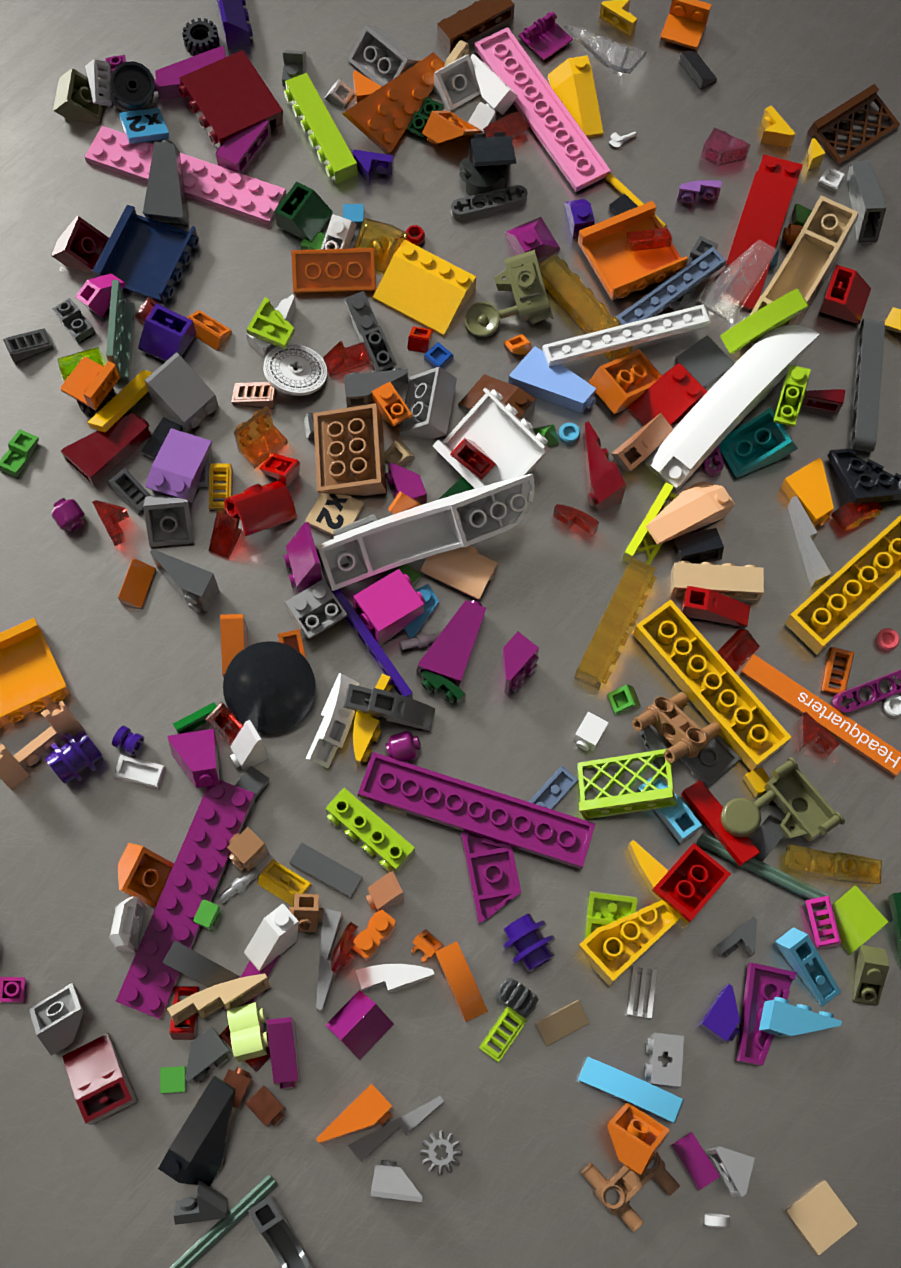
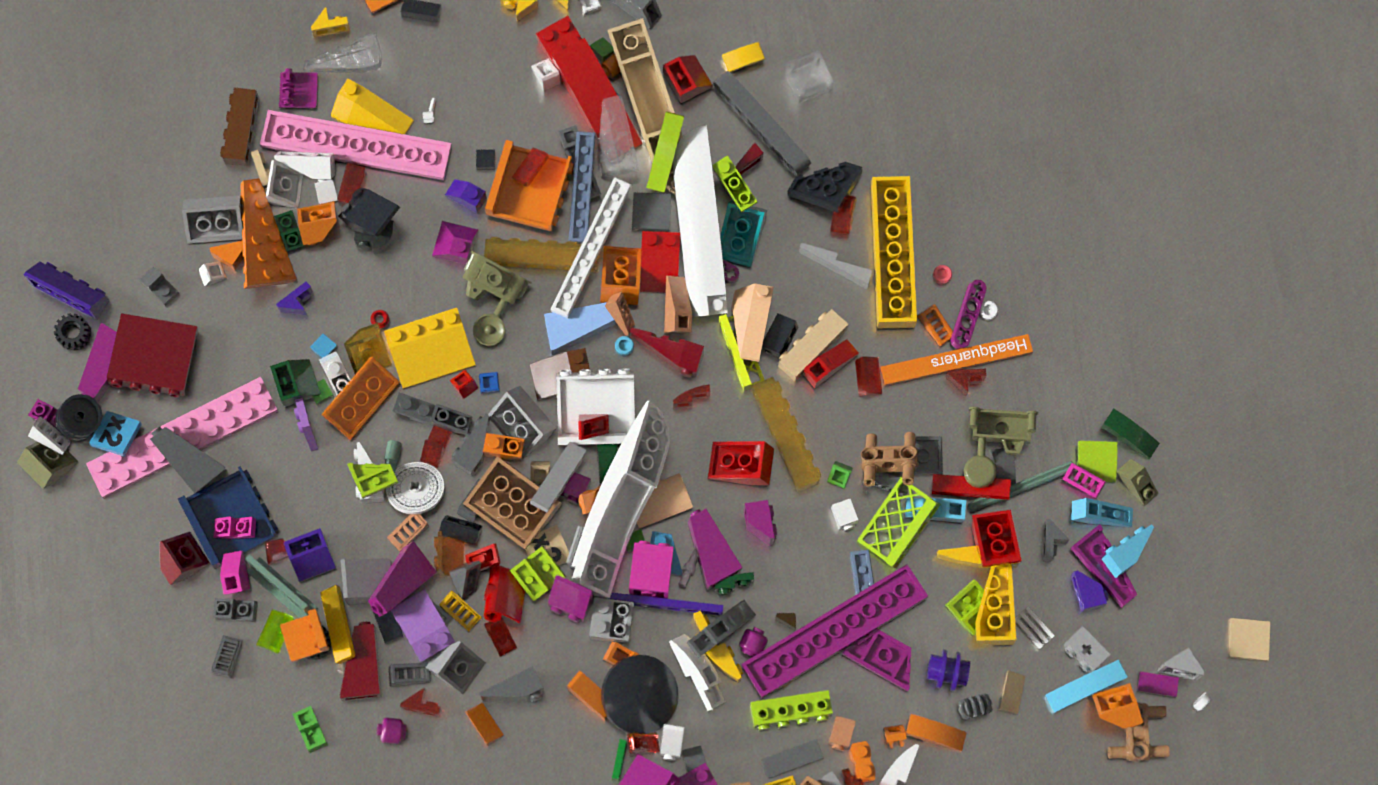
camera: 50 degrees left, 5 degrees up
orange slope [186,310,232,350] -> none
magenta slope [216,120,271,173] -> none
lime brick [284,73,358,184] -> none
dark grey beam [451,185,528,220] -> none
lime slope [479,1006,528,1063] -> none
orange slope [504,334,532,355] -> none
bright green slope [533,424,559,446] -> none
yellow bar [606,173,667,230] -> none
yellow brick [633,599,792,771] -> none
medium lavender slope [677,180,722,204] -> none
clear pink slope [701,128,750,166] -> none
yellow slope [742,767,771,798] -> none
light orange slope [781,457,834,526] -> none
clear yellow slope [785,844,882,884] -> none
none -> dark pink slope [214,517,256,539]
none -> medium lavender wing [294,398,318,451]
none -> magenta slope [368,541,437,617]
none -> sand green bar [384,440,402,473]
none -> black slope [439,515,483,544]
none -> dark grey slope [449,560,481,599]
none -> lime slope [510,546,566,601]
none -> light grey slope [530,442,587,512]
none -> white slope [531,59,560,91]
none -> nougat slope [605,292,635,335]
none -> red slope [708,441,774,485]
none -> dark brown slope [775,613,796,631]

